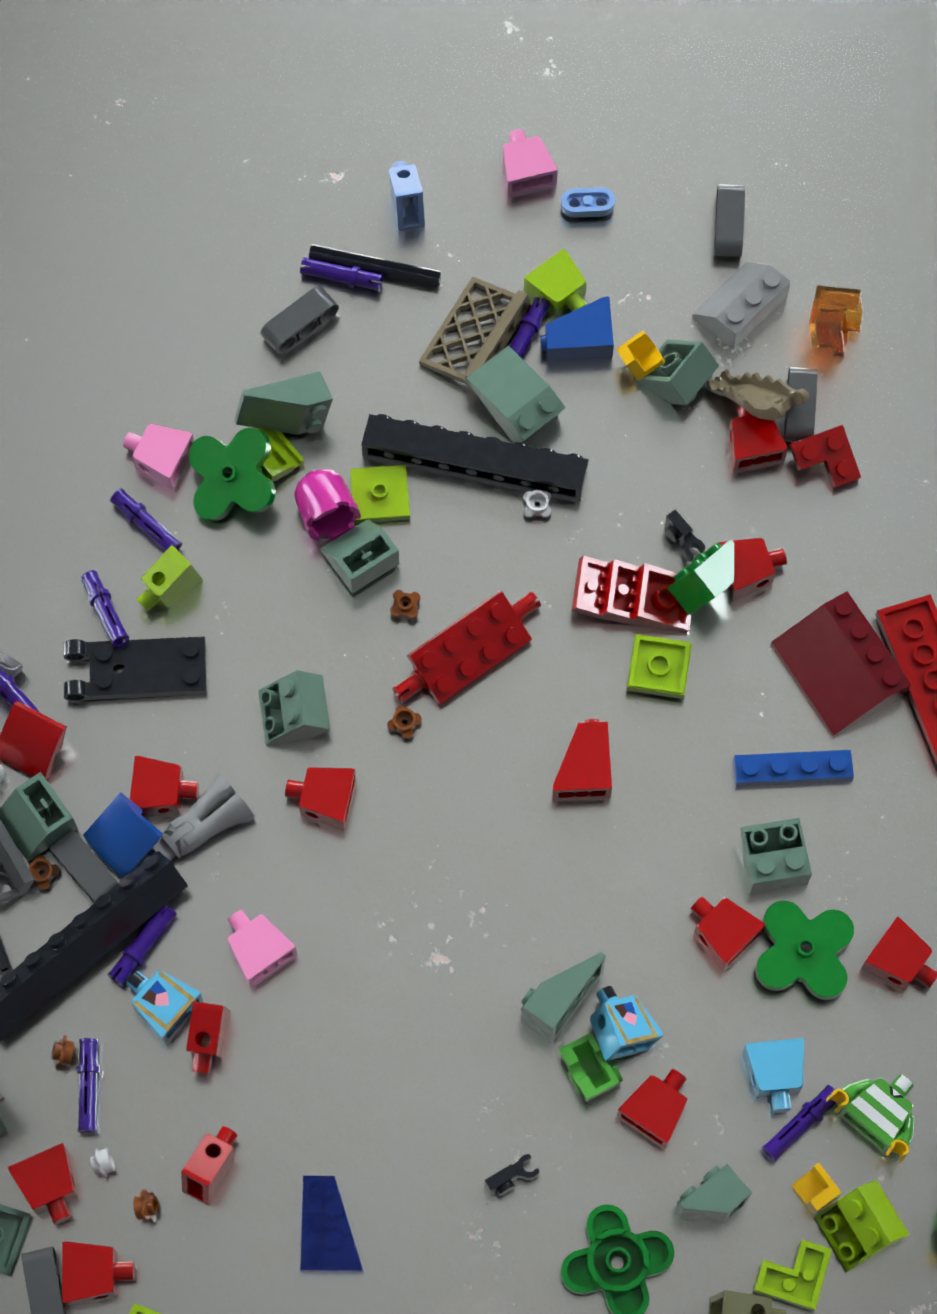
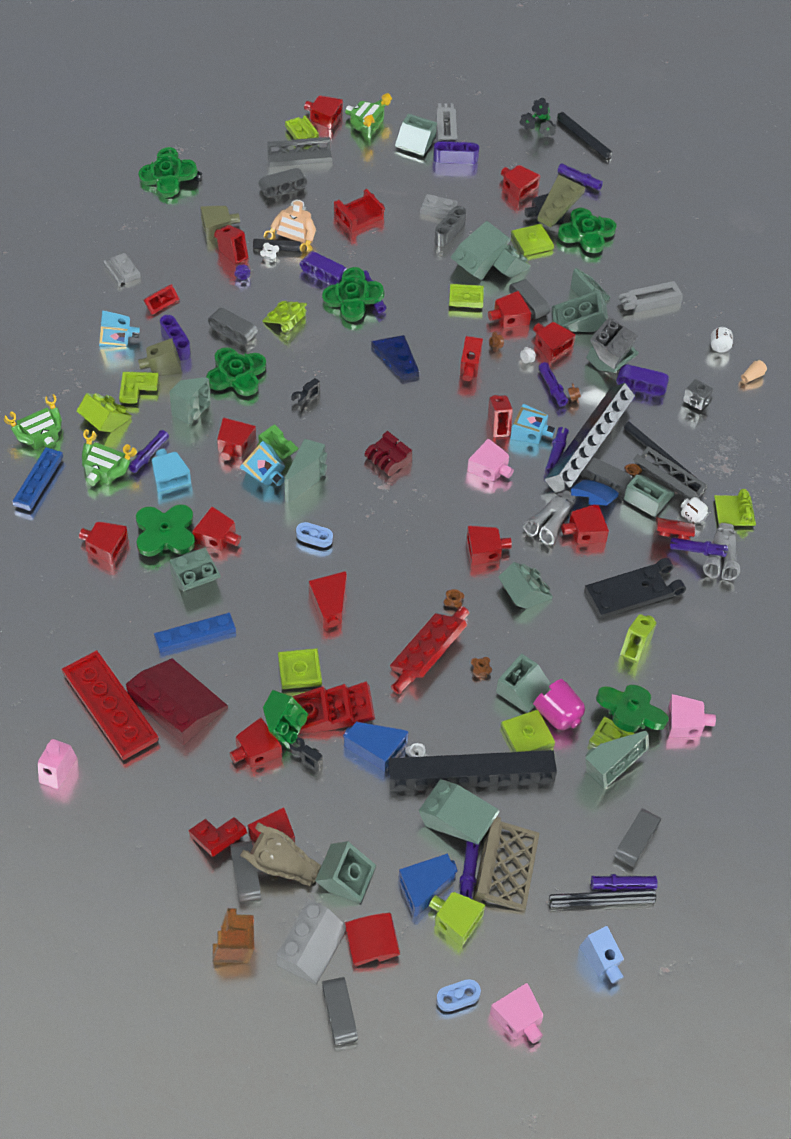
camera: 160 degrees right, 15 degrees down
dark purple pin [81,570,129,648] -> none
dark purple pin [110,488,182,551] -> none
yellow panel [616,331,665,381] -> none
yellow panel [792,1163,842,1216] -> none
none -> light blue plate [296,522,333,547]
none -> blue slope [343,722,409,772]
none -> red slope [345,913,401,966]
none -> dark red legs [364,430,412,476]

